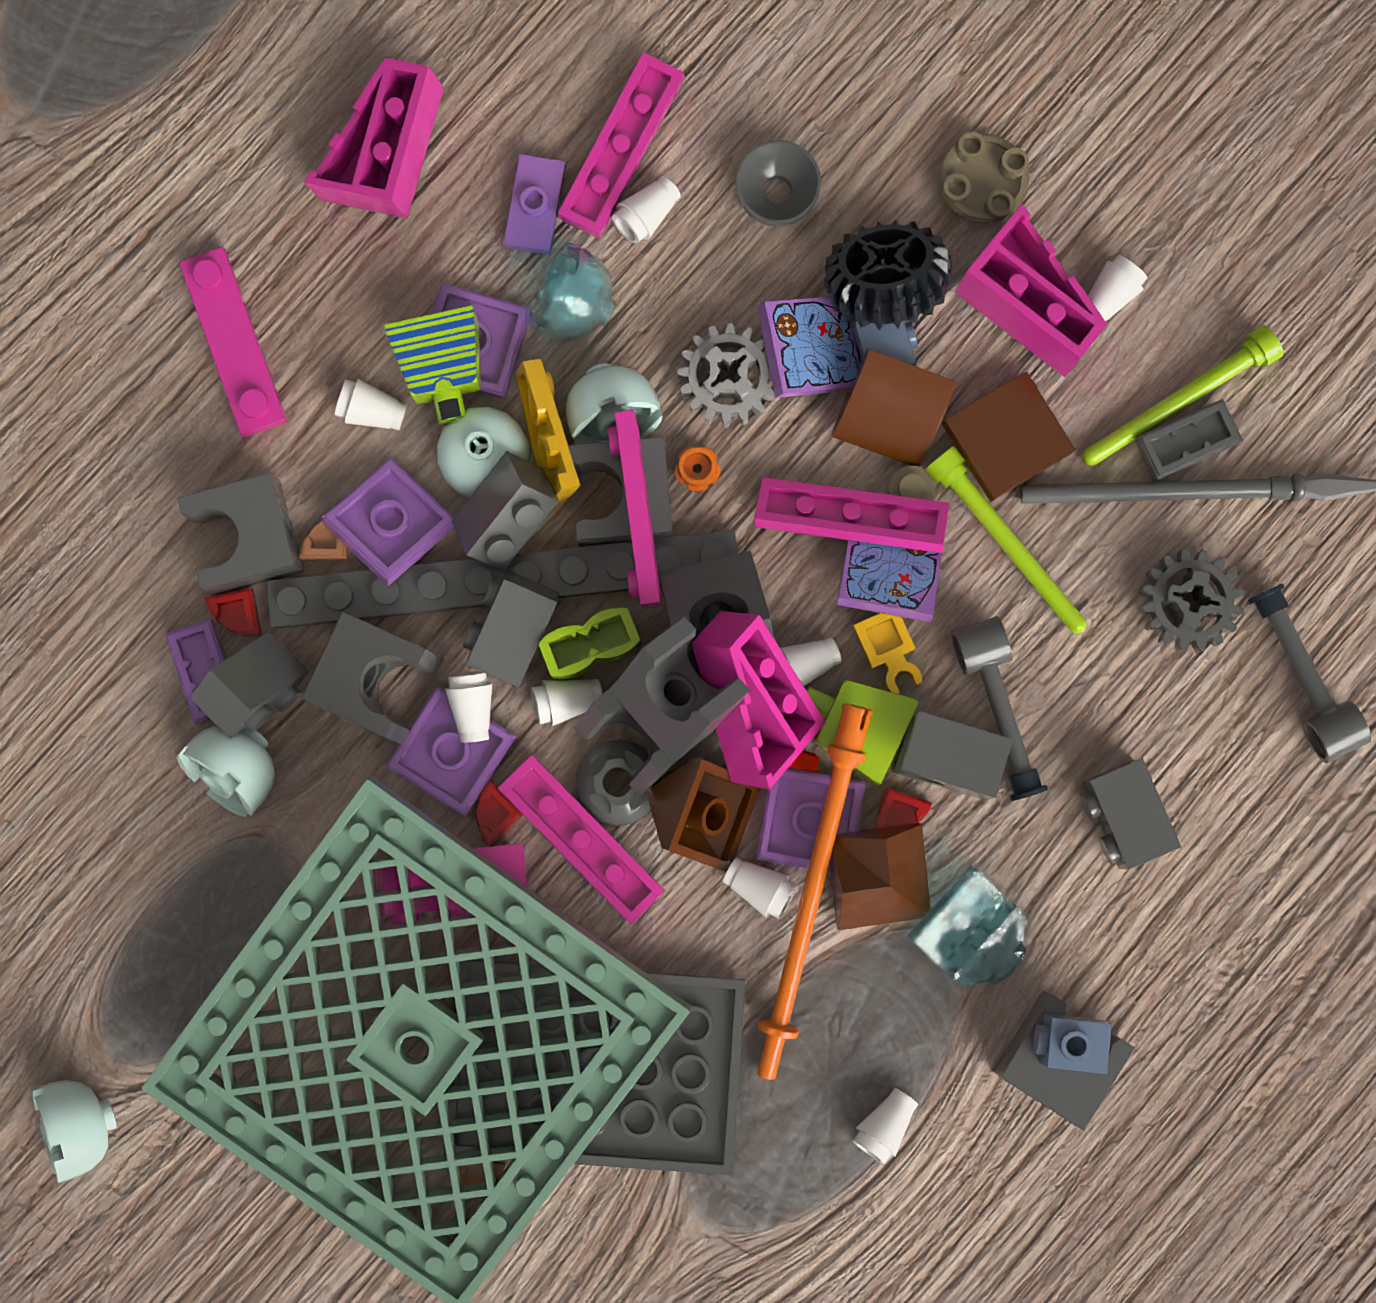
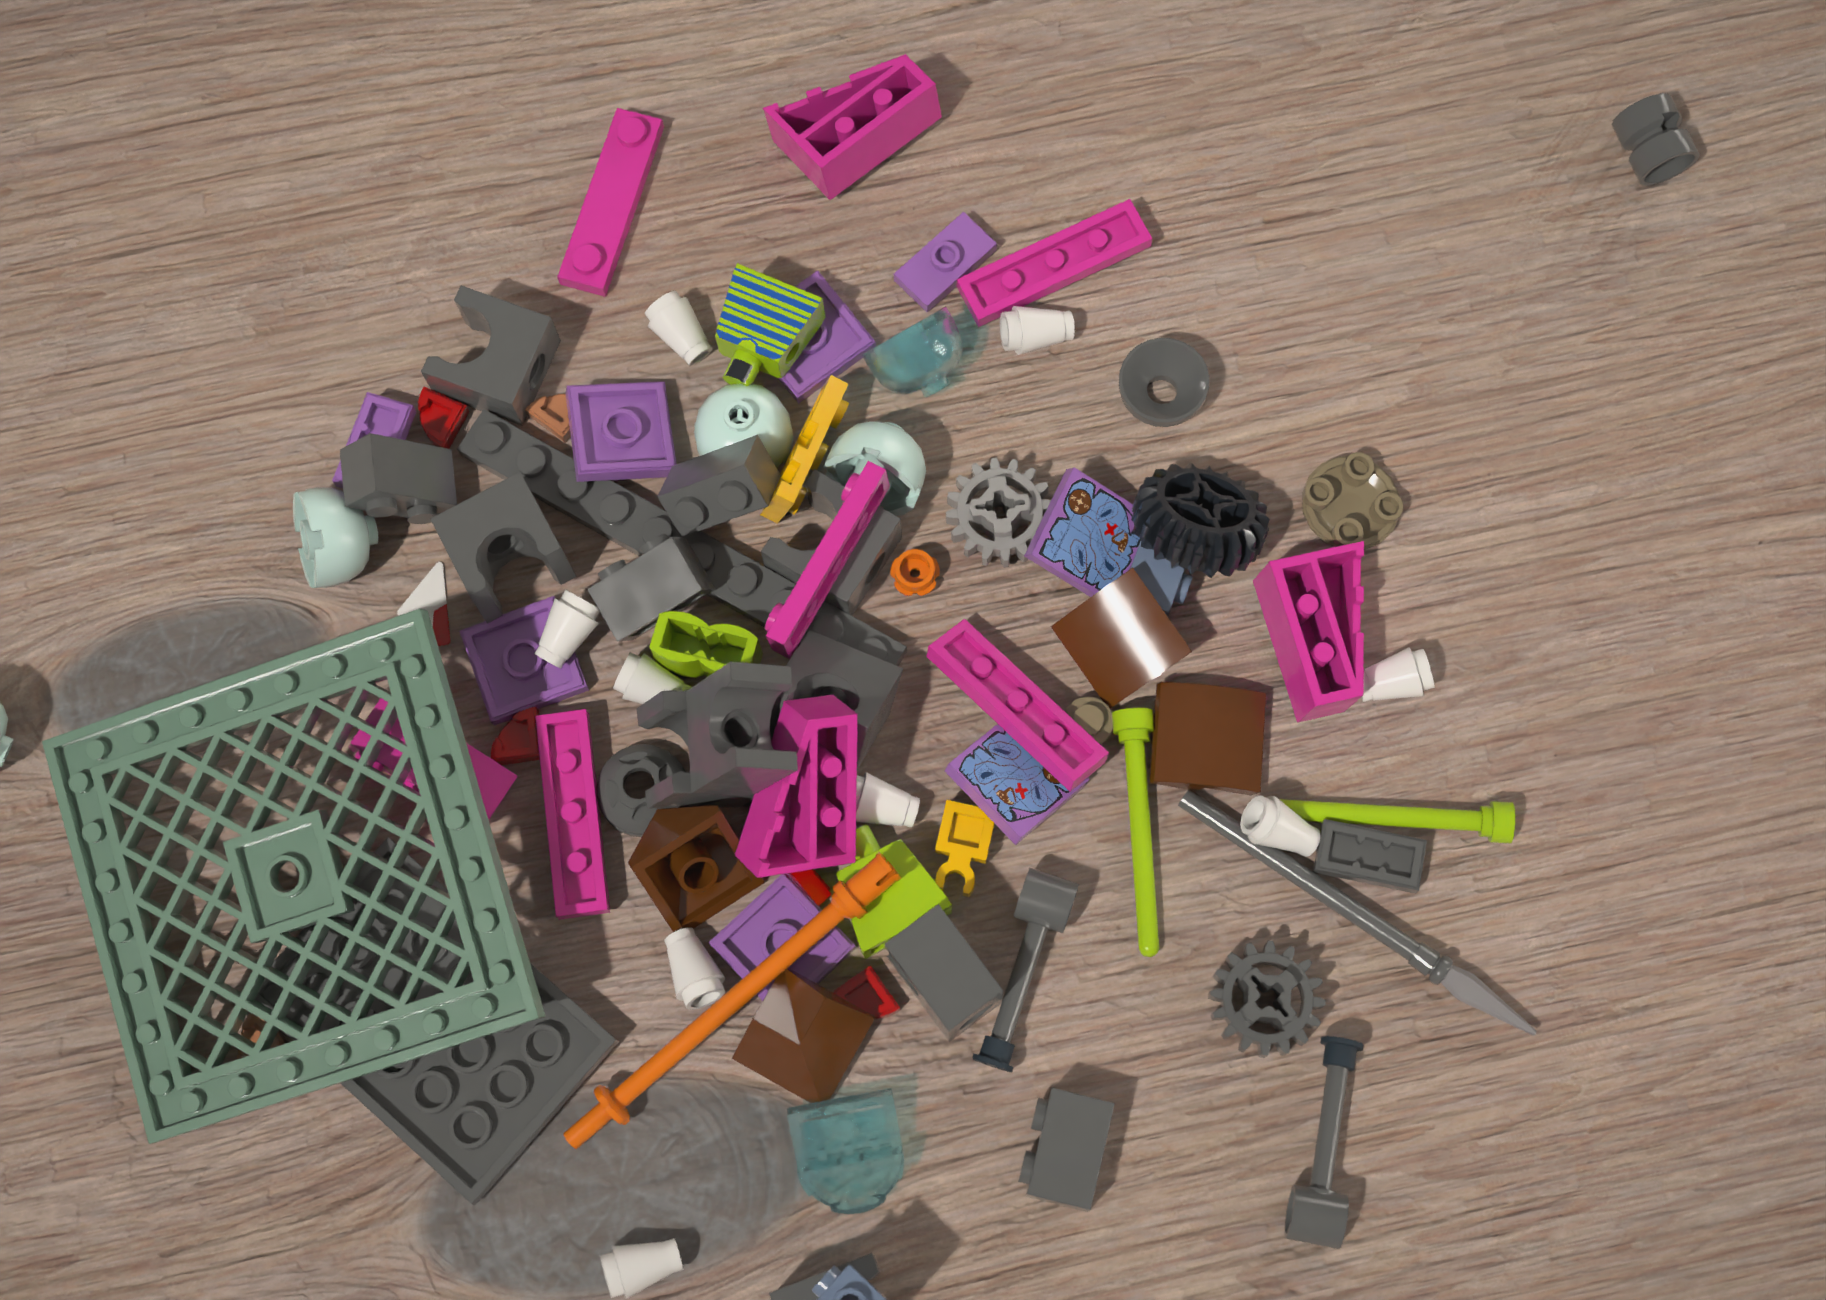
camera: 40 degrees right, 10 degrees down
none -> white sticker [398,562,451,646]
none -> white cone [1240,796,1321,857]

